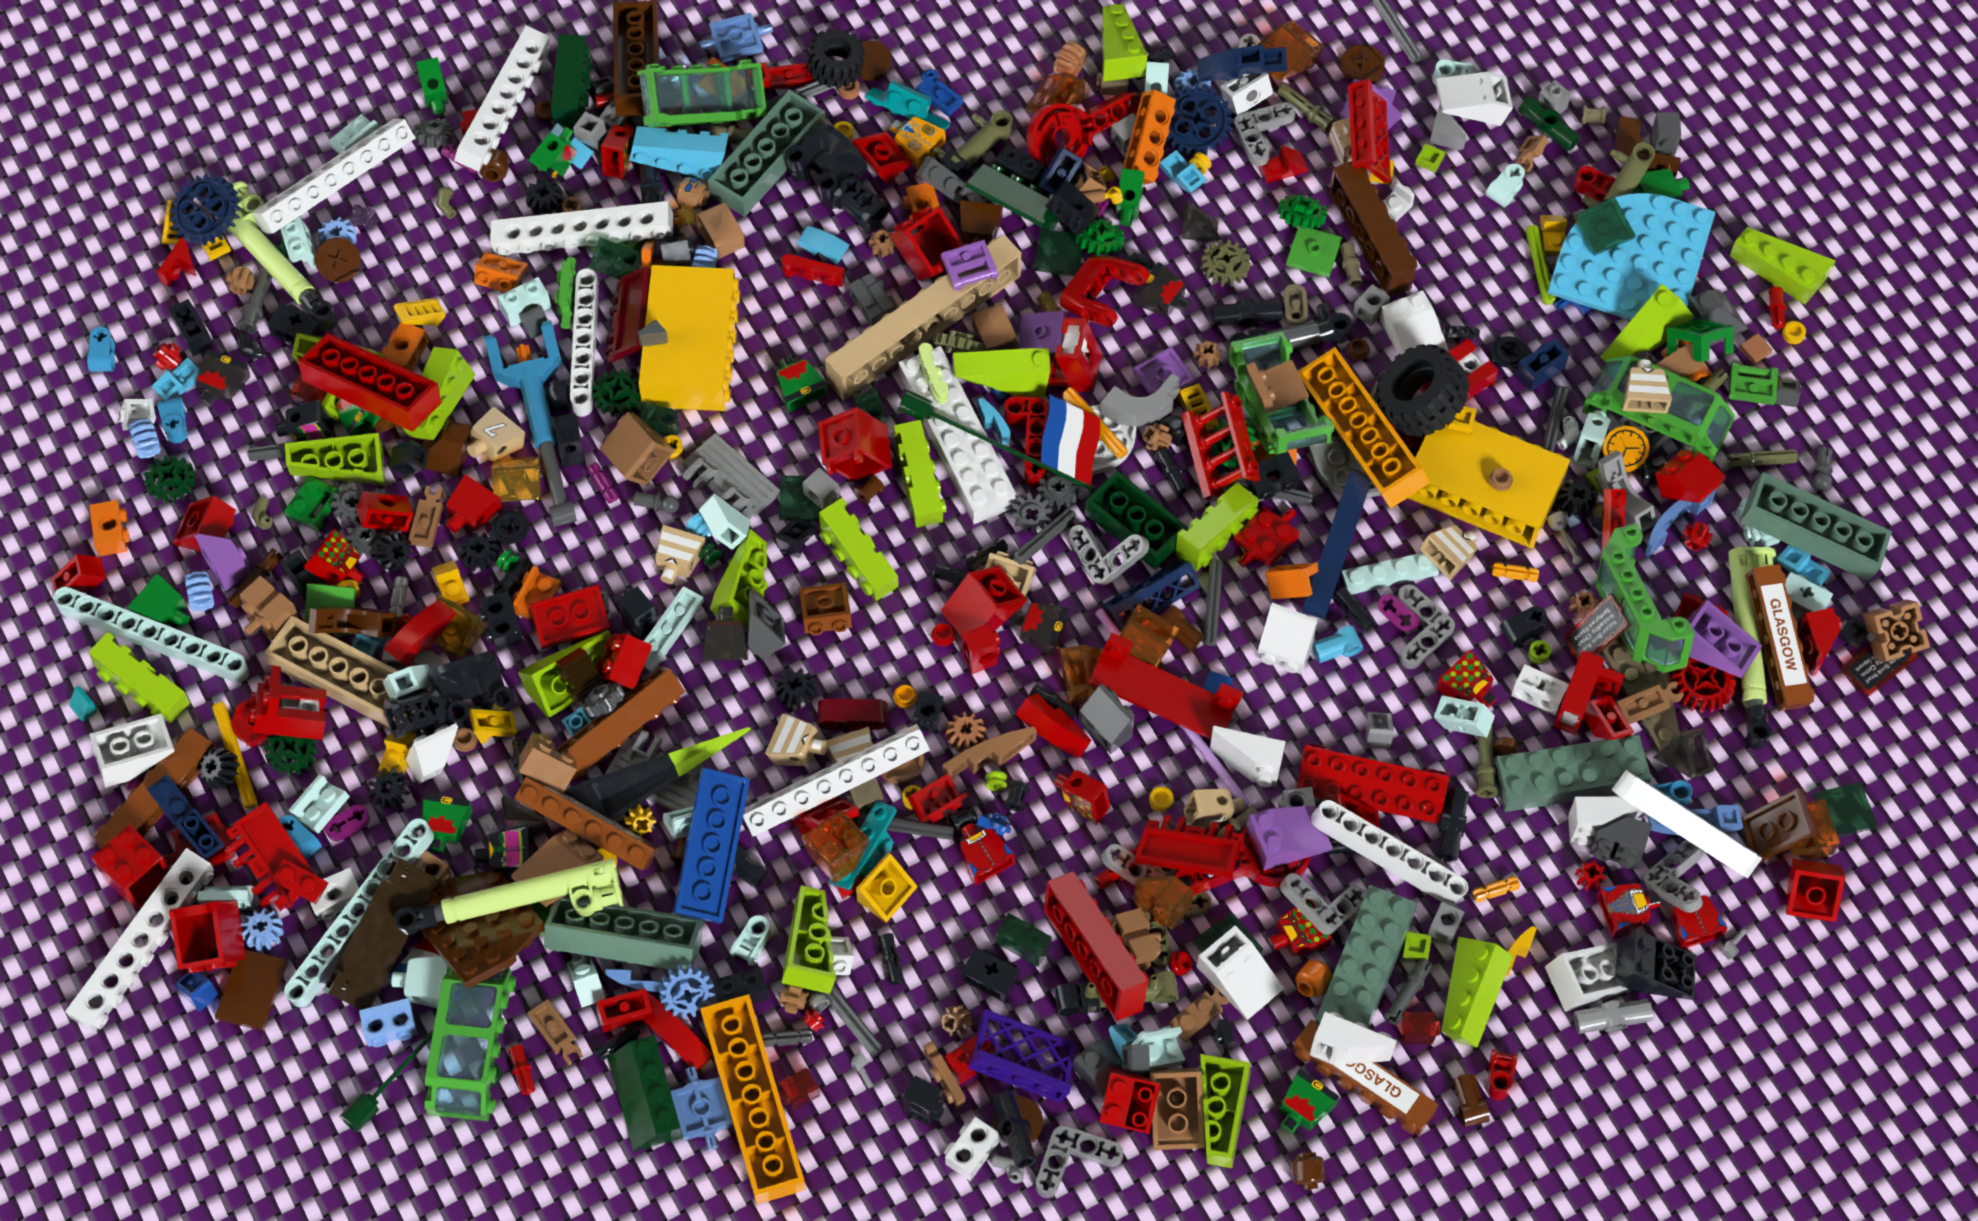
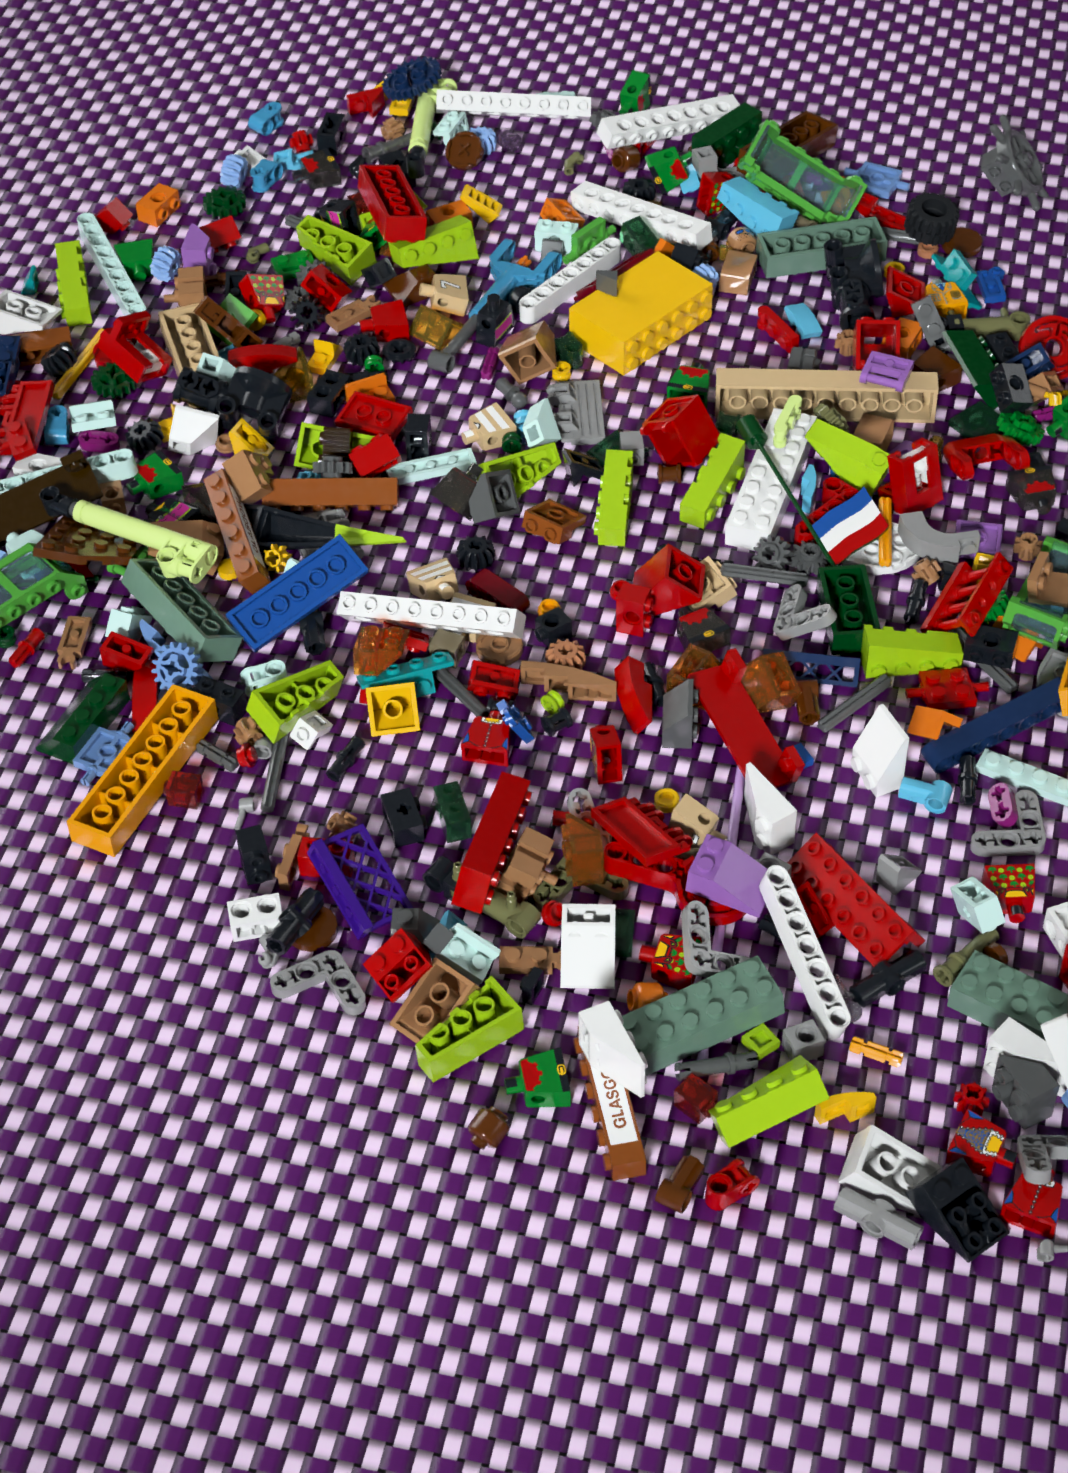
camera: 45 degrees right, 15 degrees down
dark green gear [592,369,641,417] -> none

